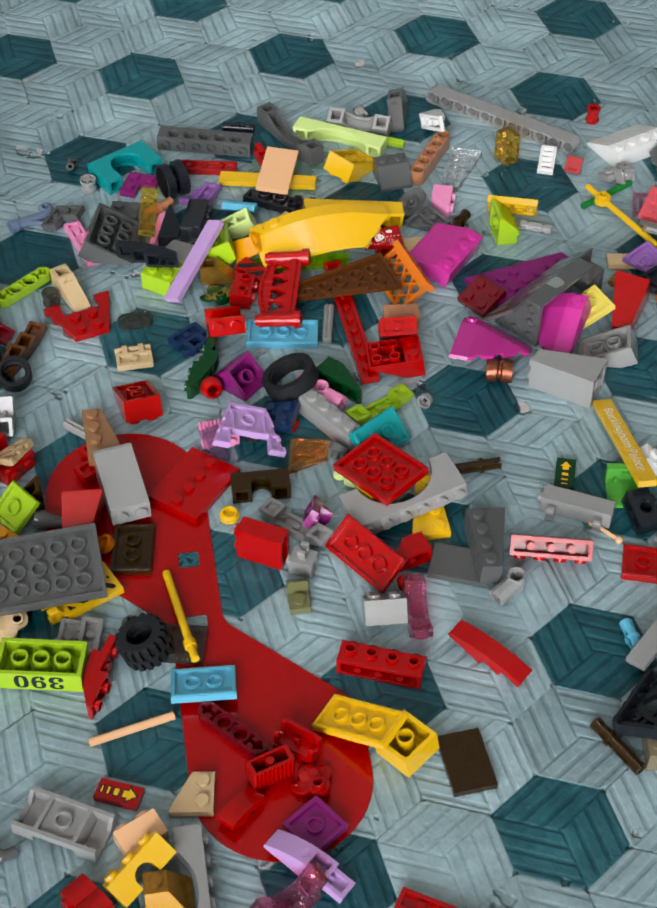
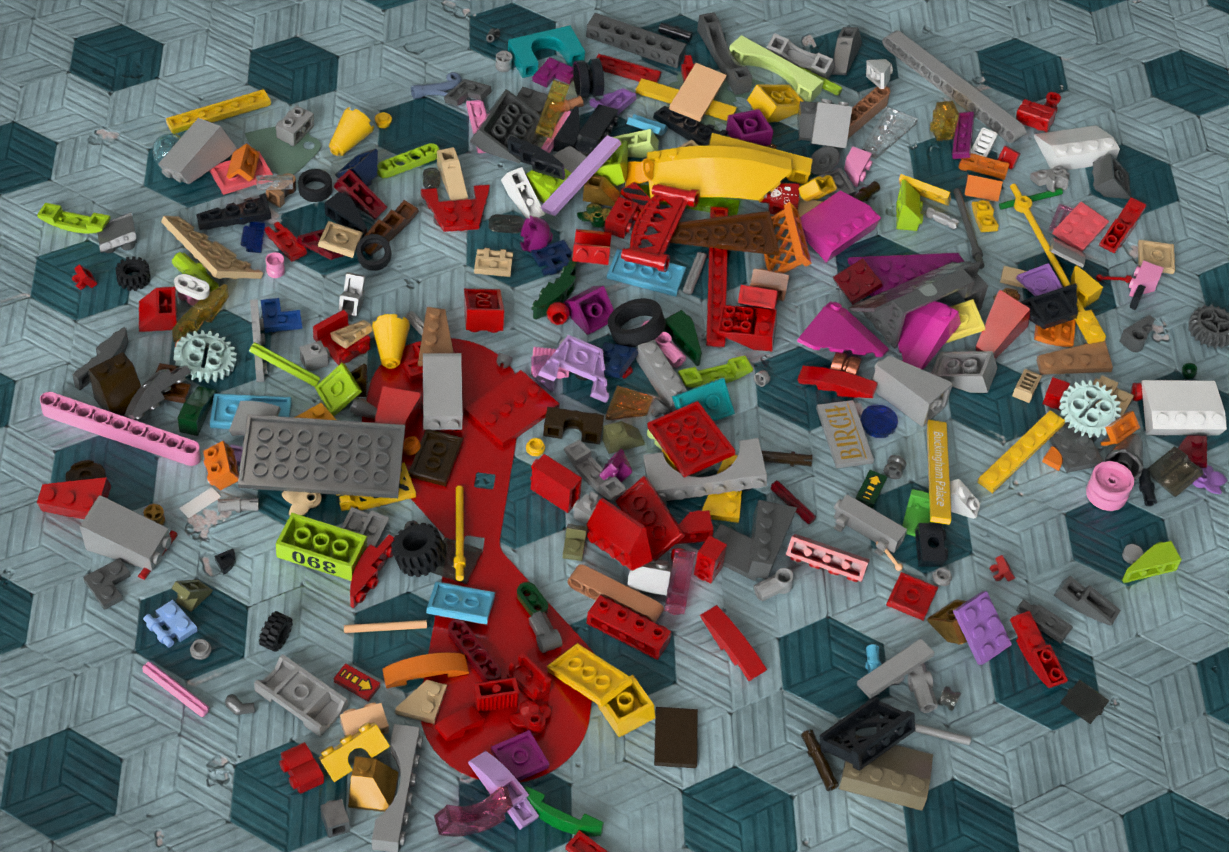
camera: 10 degrees right, 5 degrees up
none -> black tyre [259,611,293,652]
none -> yellow cone [372,314,410,369]
none -> orange slope [382,653,469,688]
none -> dark grey hinge [496,353,513,368]
none -> white slope [501,167,545,219]
none -> dark green plate [517,582,548,616]
none -> magenta cylinder [520,215,553,252]
none -> green slope [524,786,604,837]
none -> dark grey piece [529,611,562,653]
none -> nougat beam [567,564,664,623]
none -> red slope [587,498,653,571]
none -> olive slope [602,421,645,454]
none -> red brick [694,535,727,584]
none -> magenta brick [726,109,773,147]
none -> dark red axle [771,480,816,524]
none -> red slope [798,365,878,398]
none -> yellow brick [799,175,837,201]
none -> light grey slope [810,99,852,148]
none -> light grey tile [816,400,874,468]
none -> clear blue tile [860,405,898,438]
none -> dark grey wheel [883,455,907,479]
none -> magenta tile [952,112,975,159]
none -> dark grey bar [953,188,985,269]
none -> orange plate [958,153,1009,180]
none -> orange panel [964,175,1003,202]
none -> yellow slope [971,200,999,233]
none -> red brick [1016,99,1056,132]

